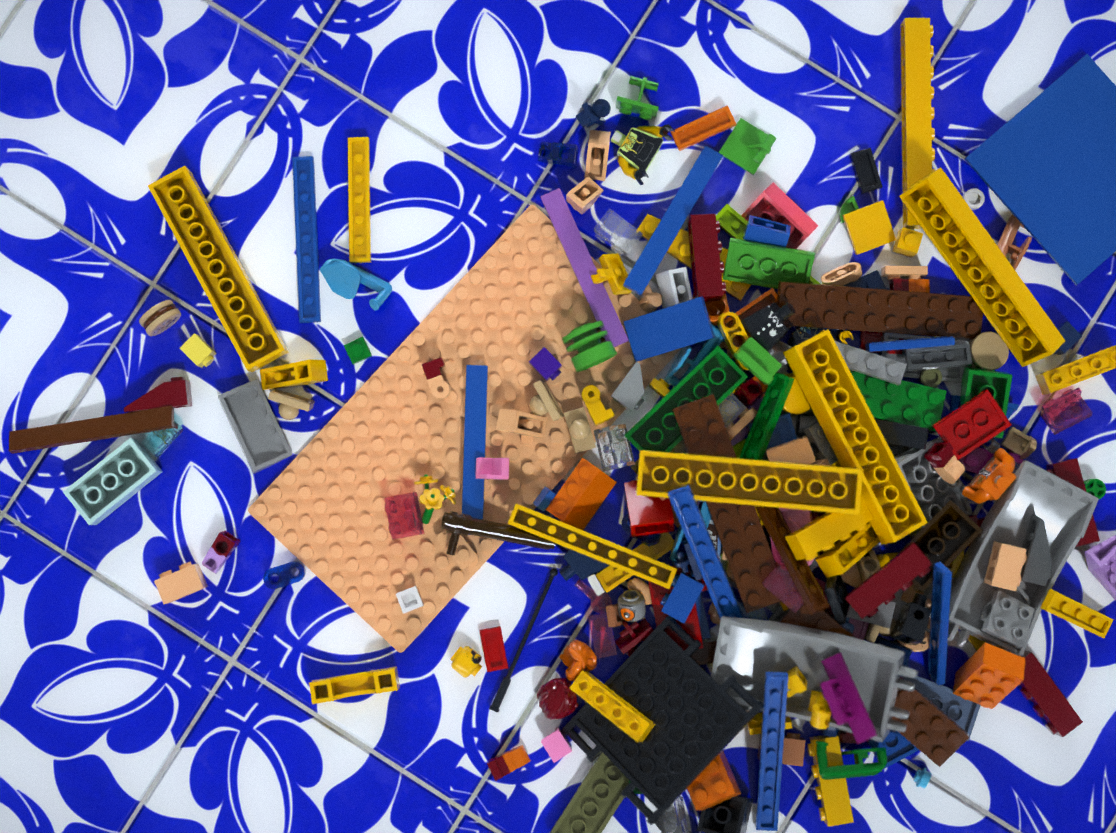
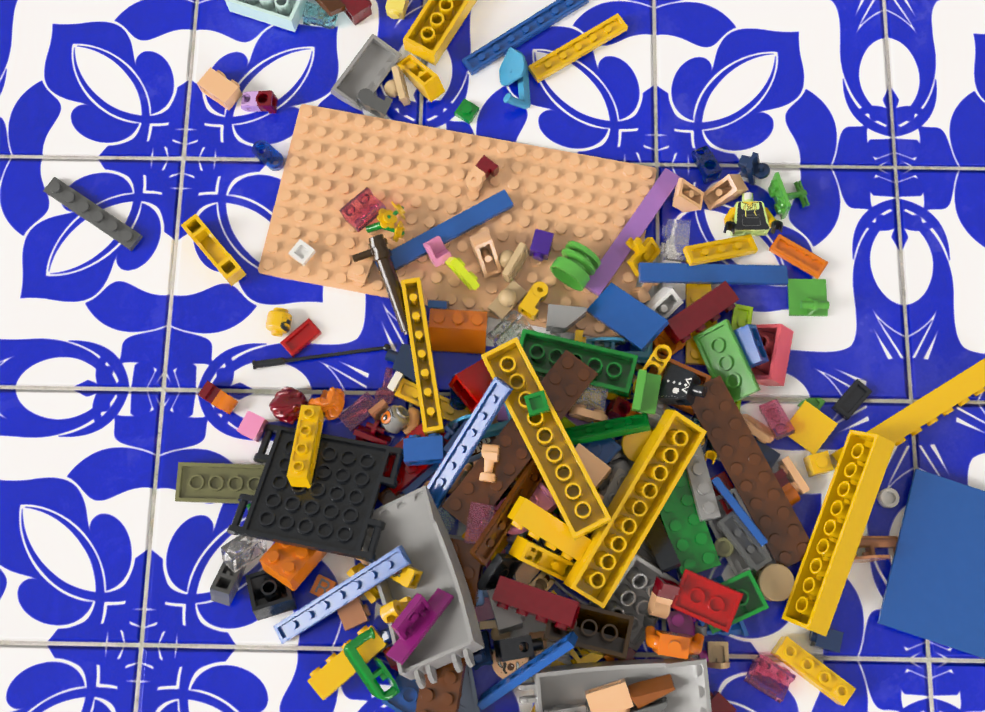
camera: 60 degrees right, 10 degrees down
none -> dark grey plate [43,176,143,251]
none -> orange tile [310,574,337,597]
none -> dark grey leg [355,88,393,118]
none -> neon yellow plate [445,257,480,290]
none -> light nougat leg [479,443,500,482]
none -> green plate [524,390,550,417]
none -> dark orange slope [628,674,676,709]
none -> yellow plate [683,234,758,266]
none -> clear pink plate [759,399,795,440]

